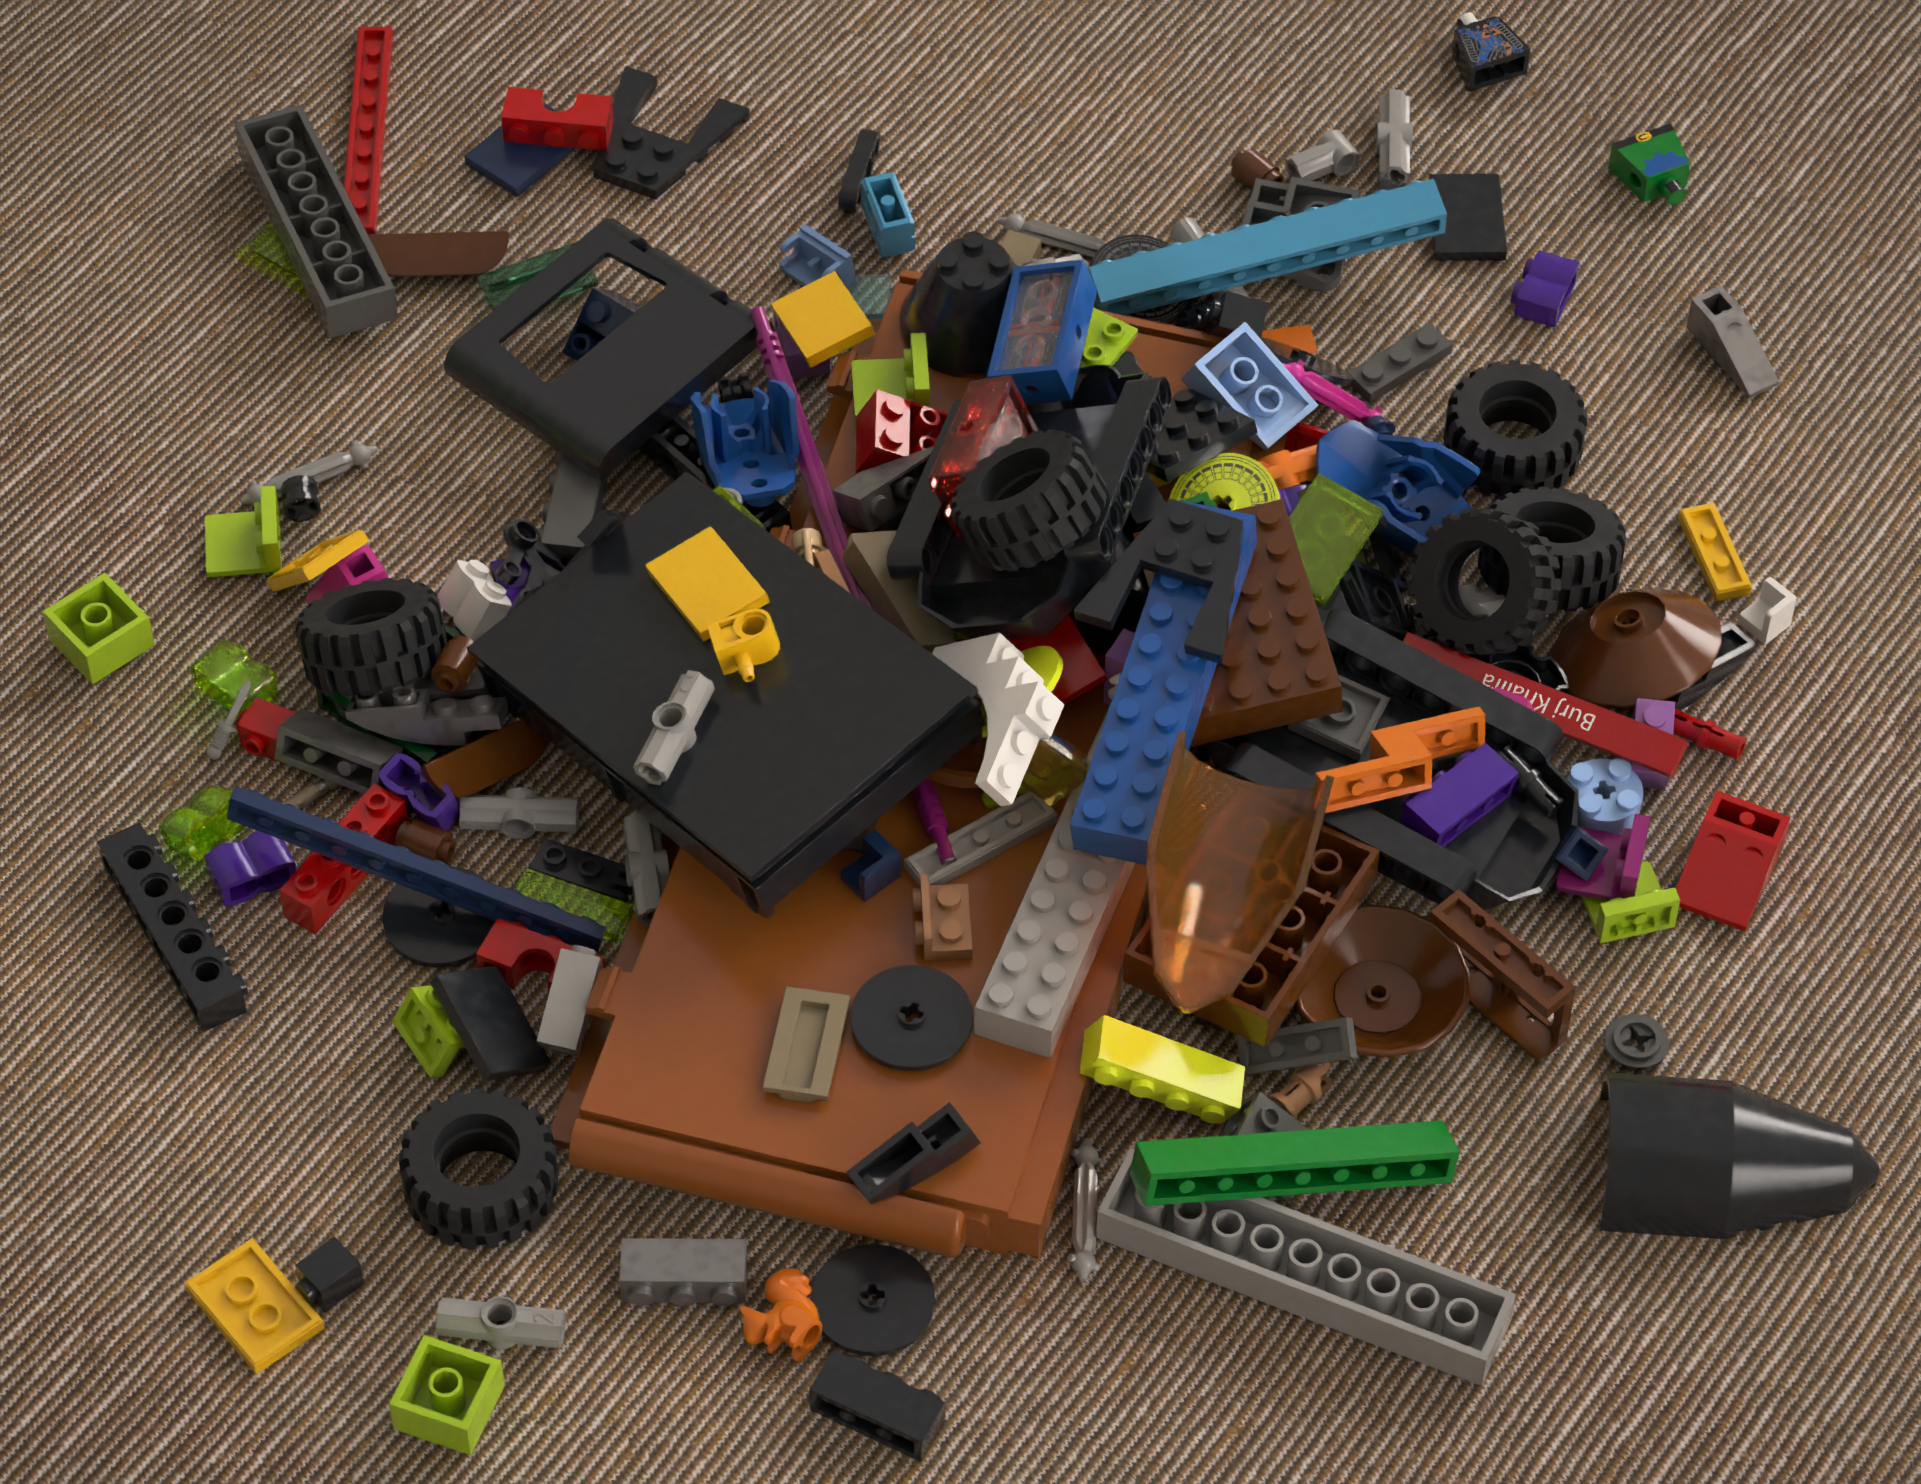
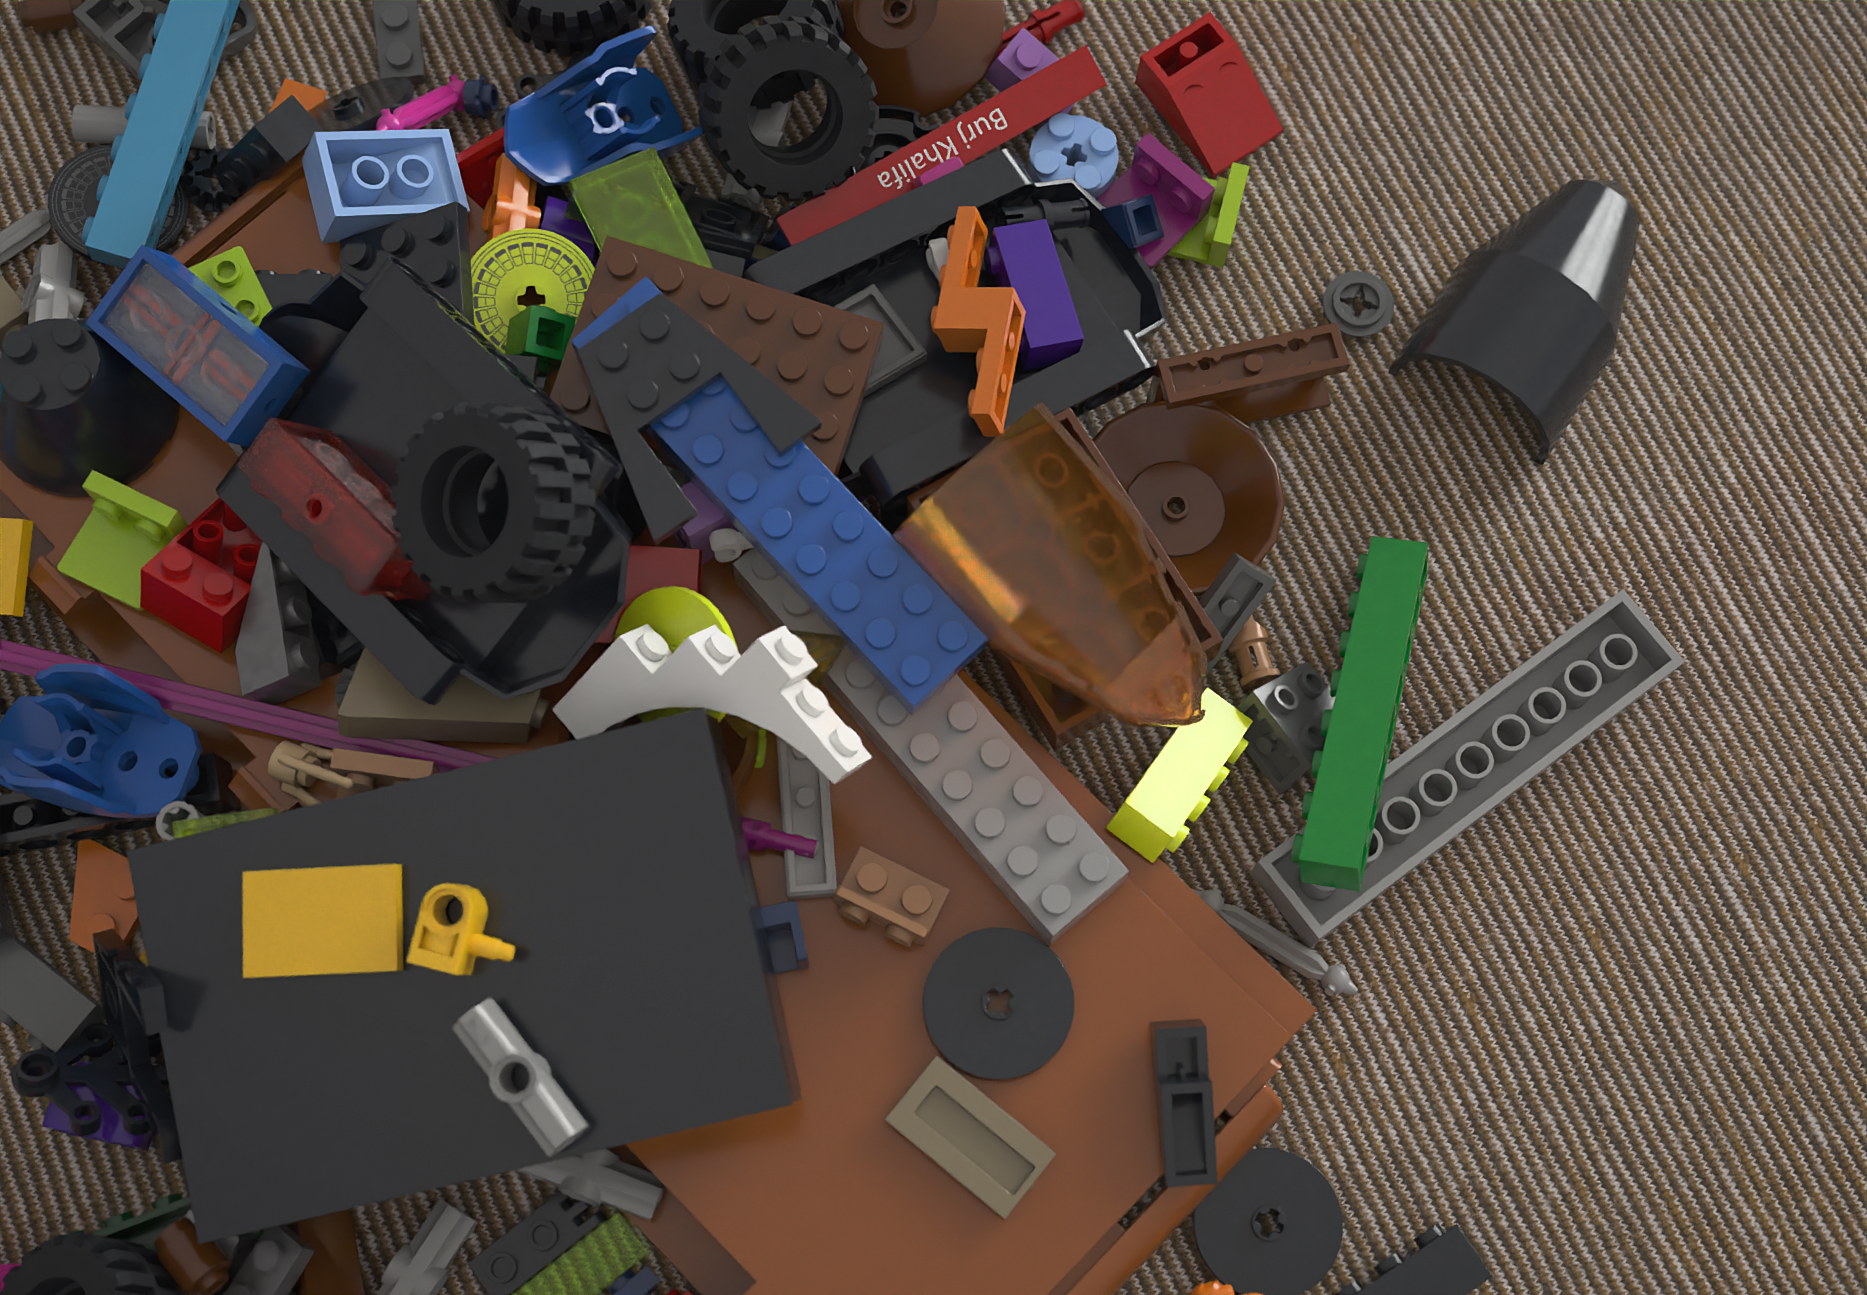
camera: 65 degrees left, 20 degrees up
white brick [437,560,512,640] -> none

